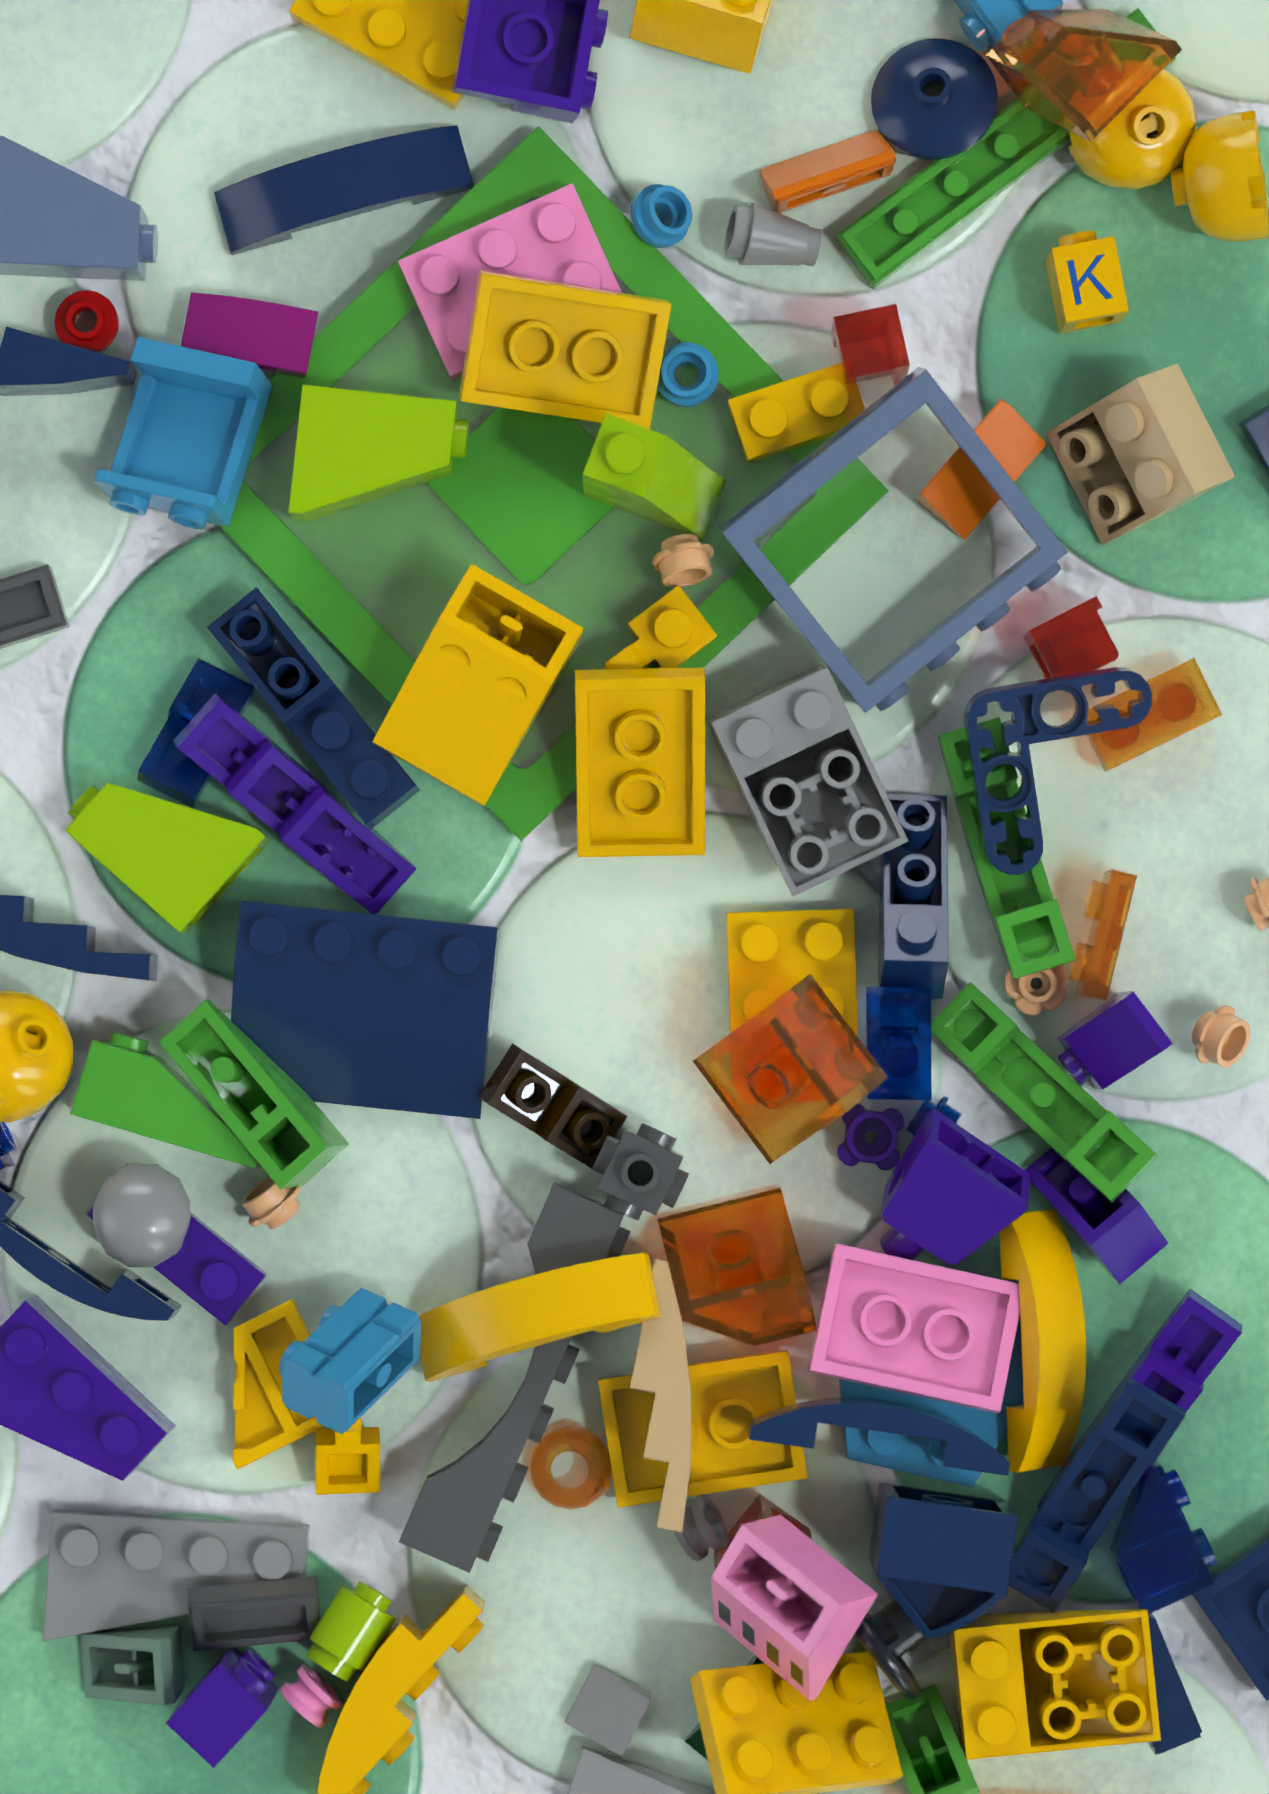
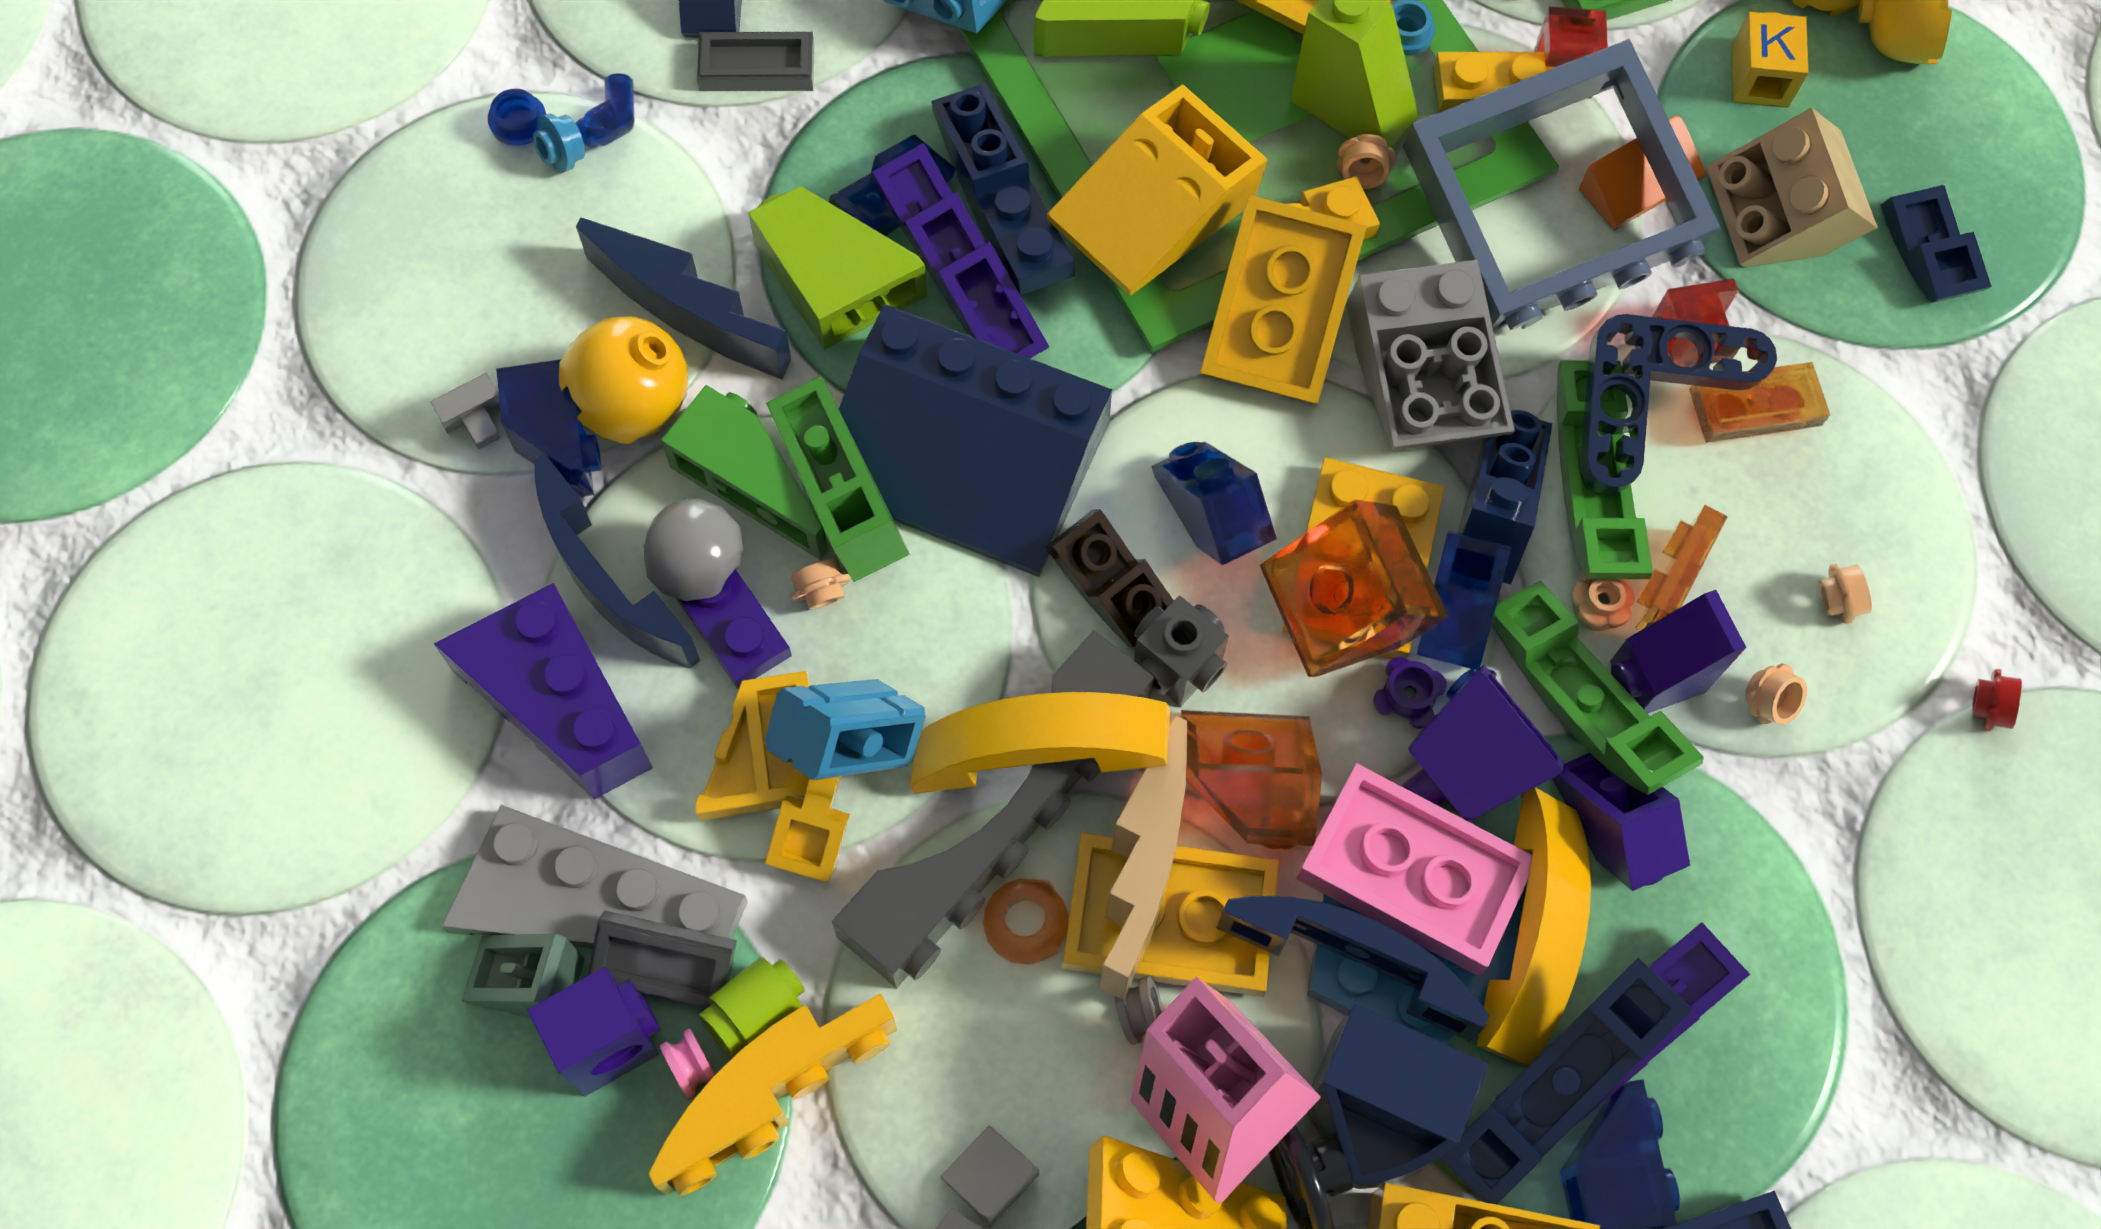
camera: 15 degrees right, 20 degrees down
none -> clear blue slope [1151,441,1277,565]

